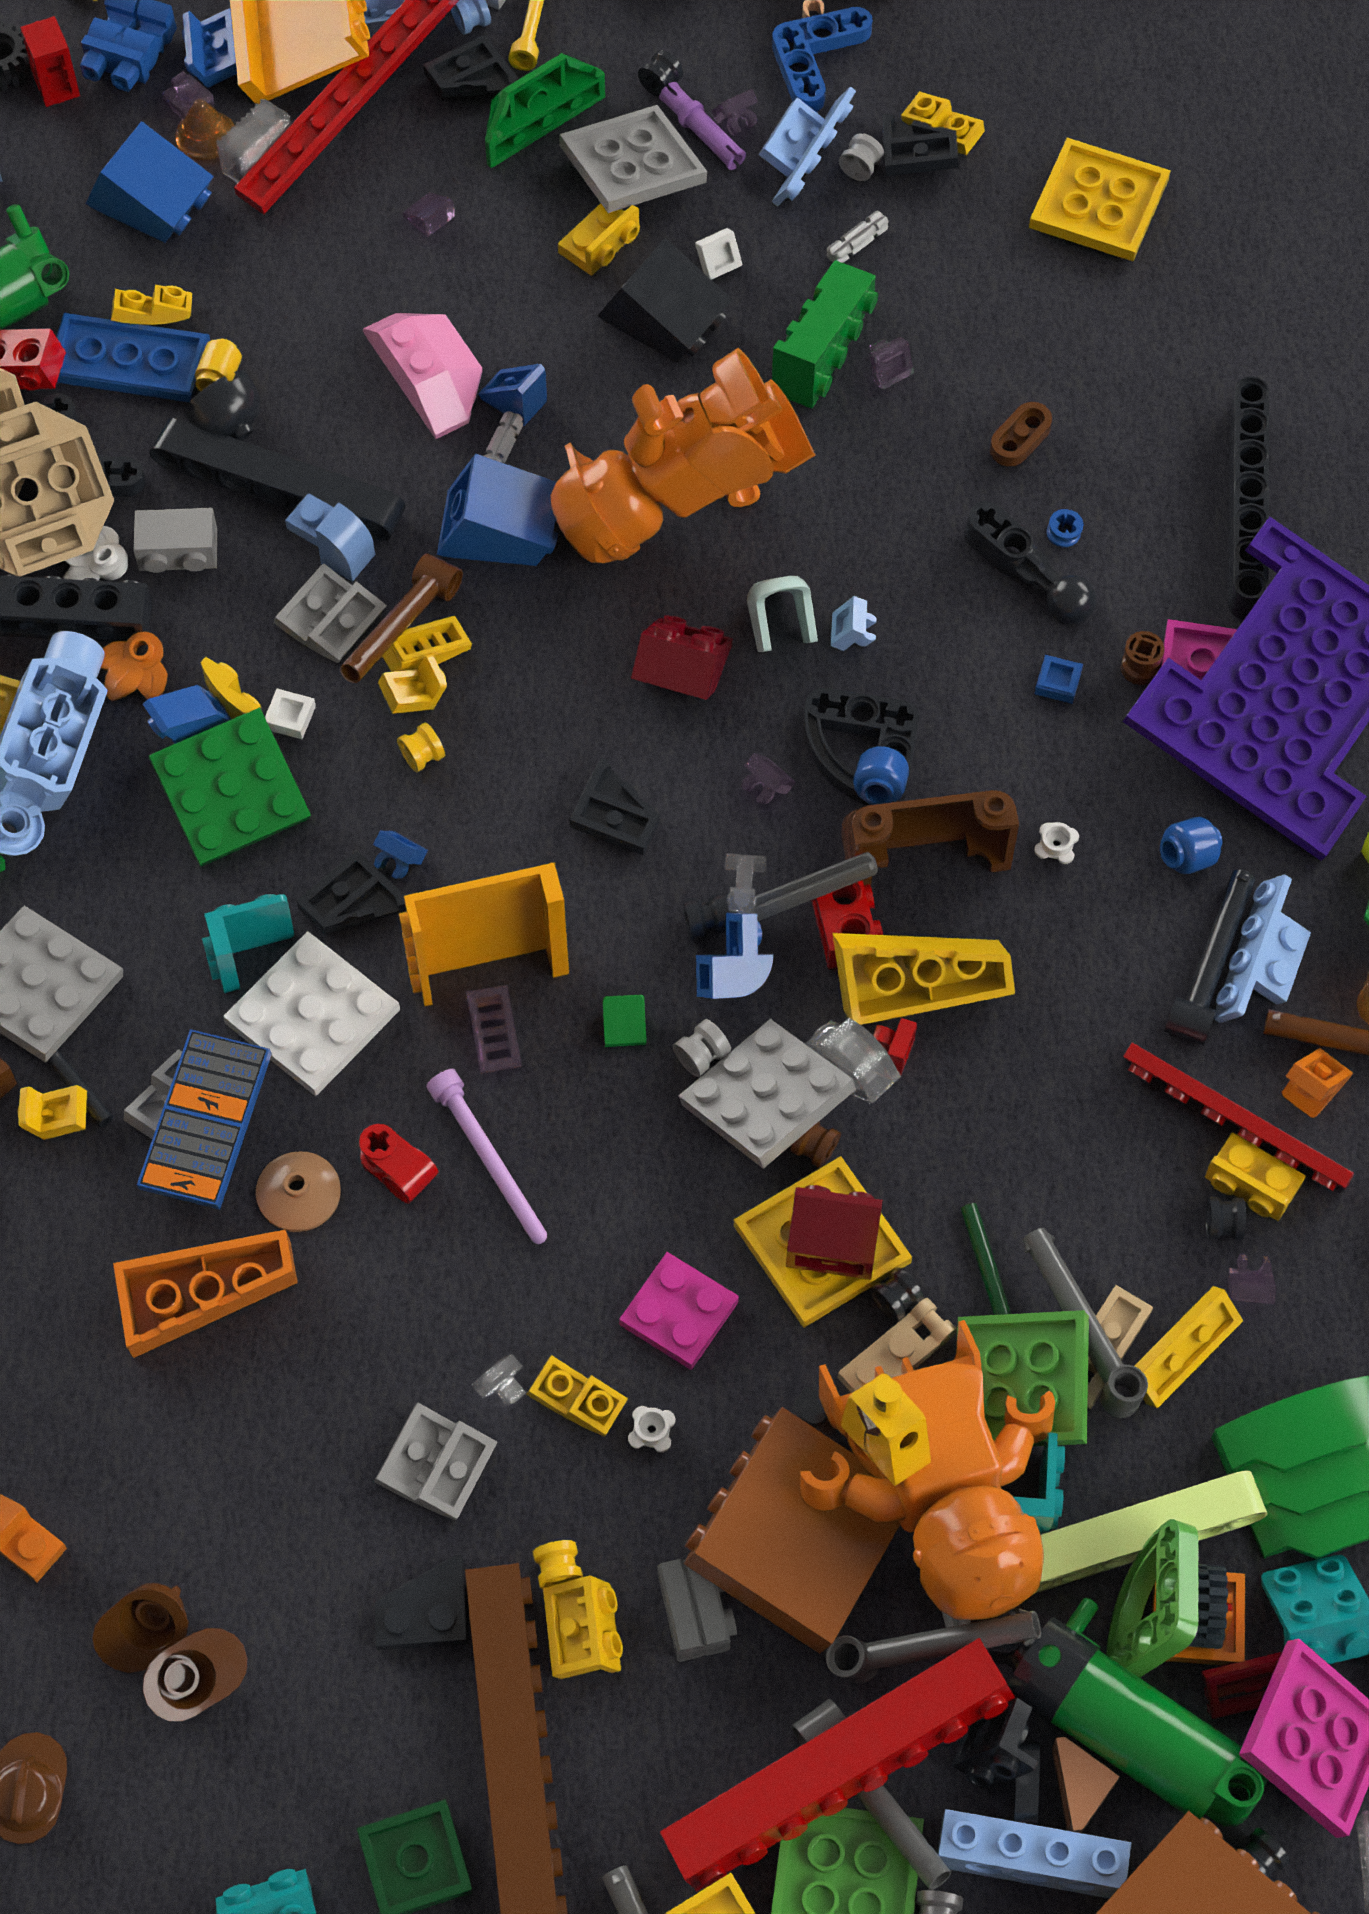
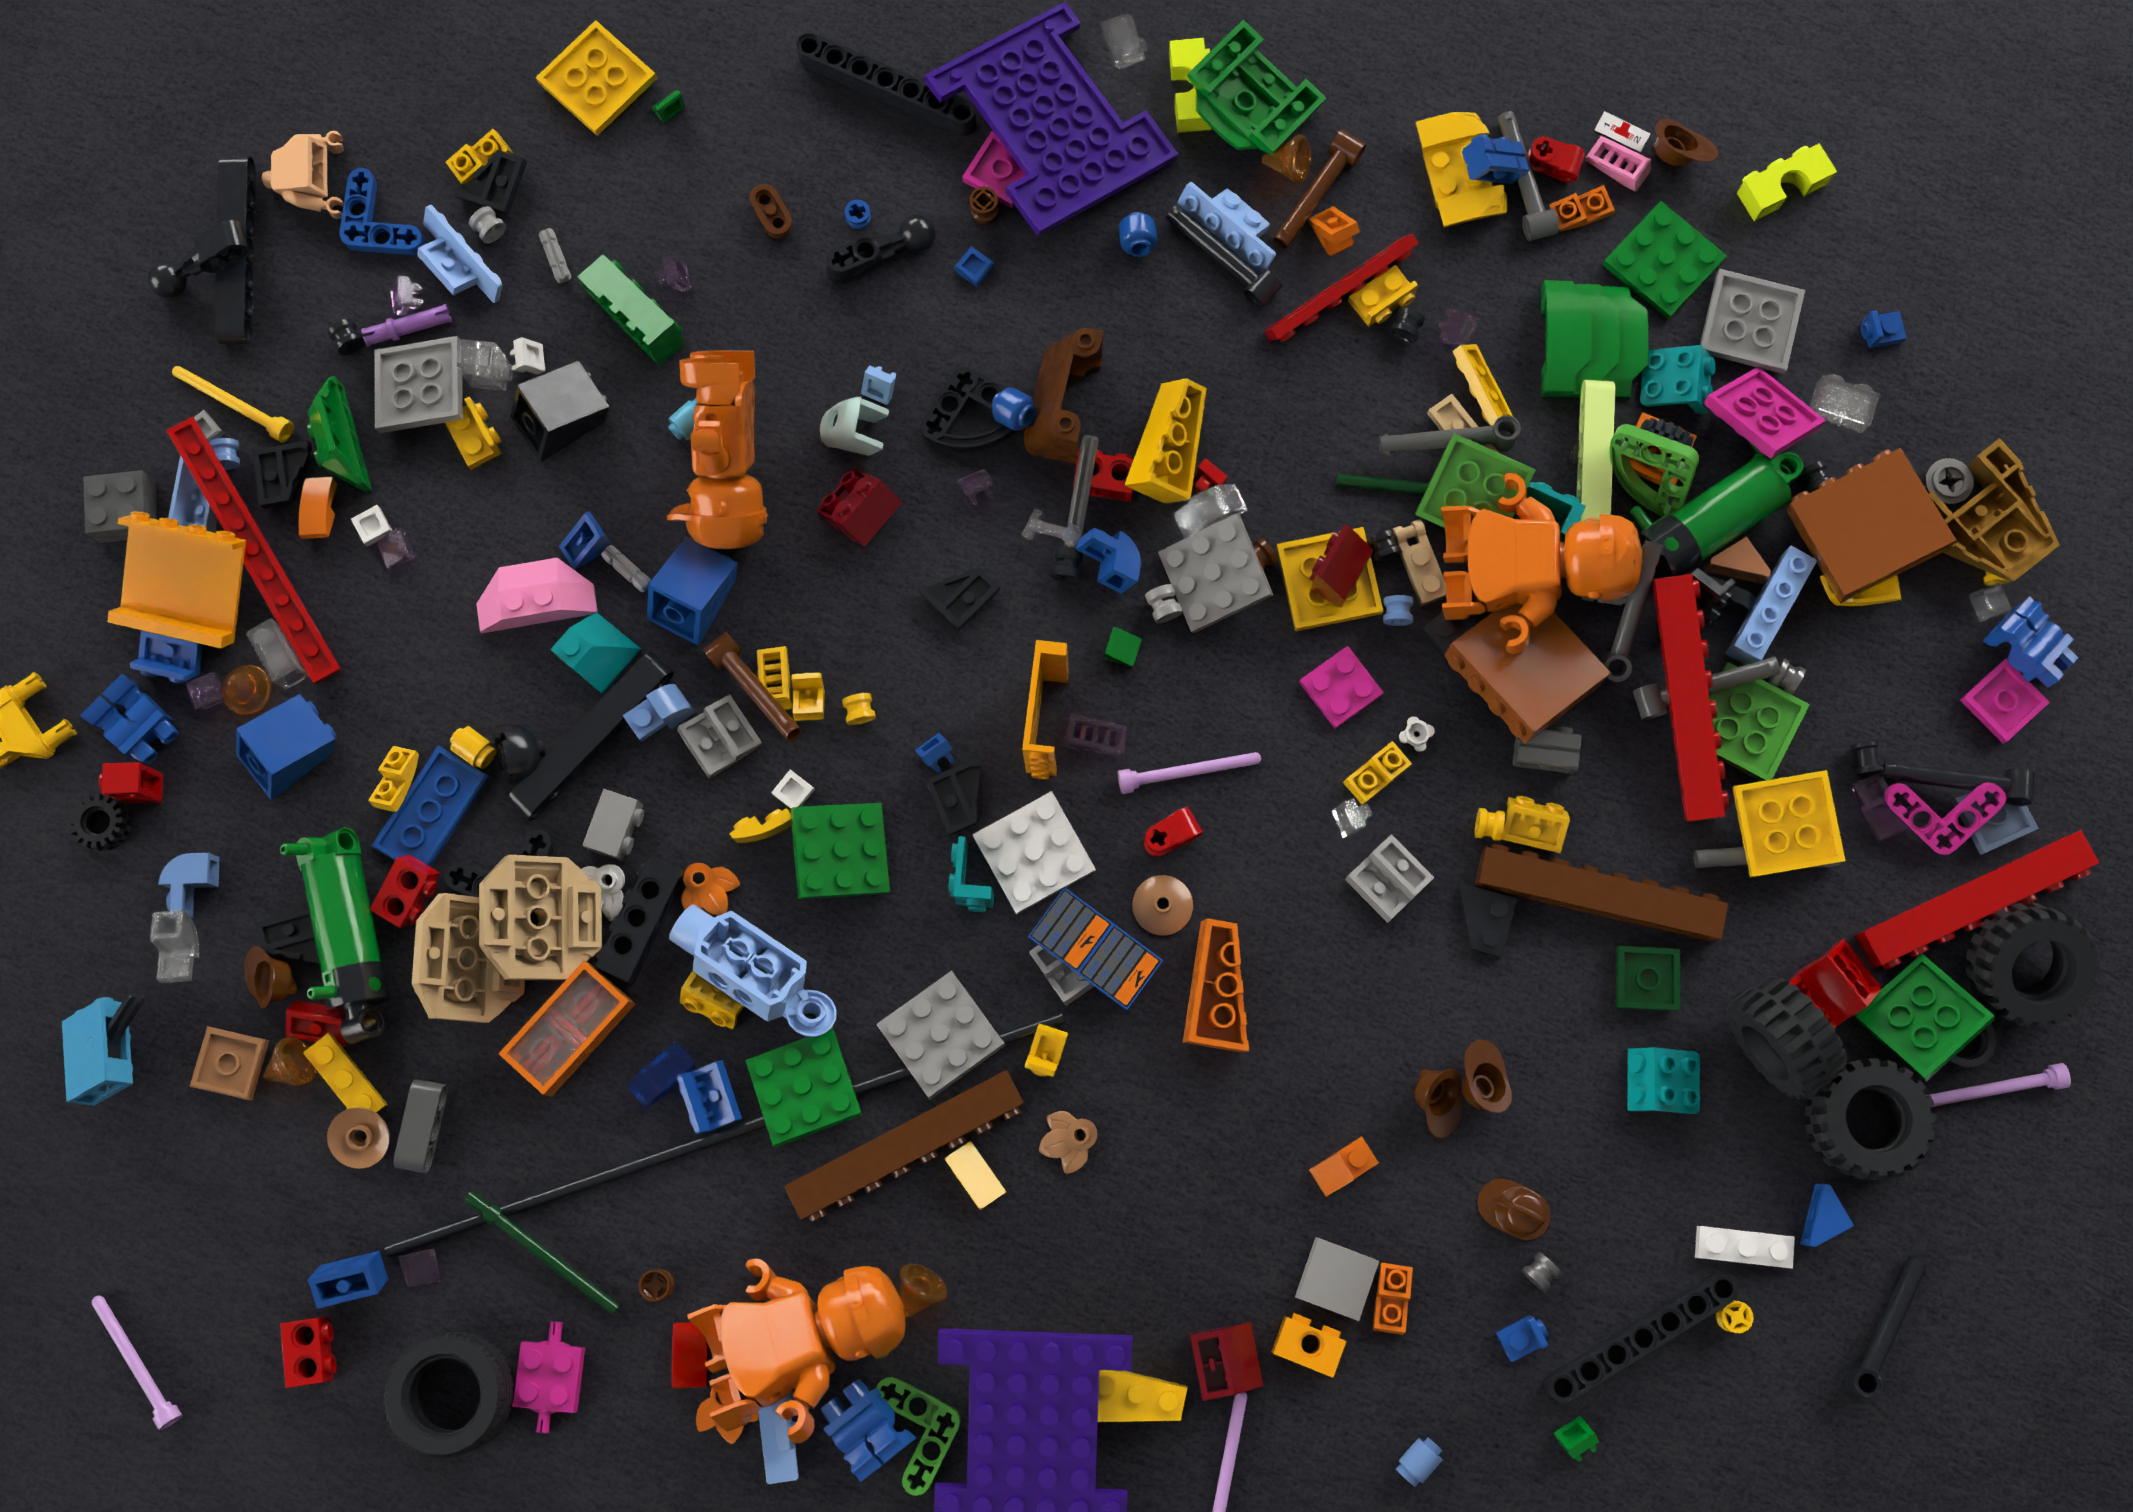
camera: 65 degrees left, 15 degrees up
blue slope [143,685,232,744] -> none
yellow torso [841,1373,931,1486] -> none
white plate [1035,822,1079,864] -> none
dark red tile [1201,1652,1282,1719] -> none
none -> orange slope [299,477,337,539]
none -> white plate [351,505,394,547]
none -> clear brick [456,339,513,391]
none -> teal slope [551,612,642,694]
none -> green slope [652,90,686,123]
none -> medium blue wheel [1383,595,1413,626]

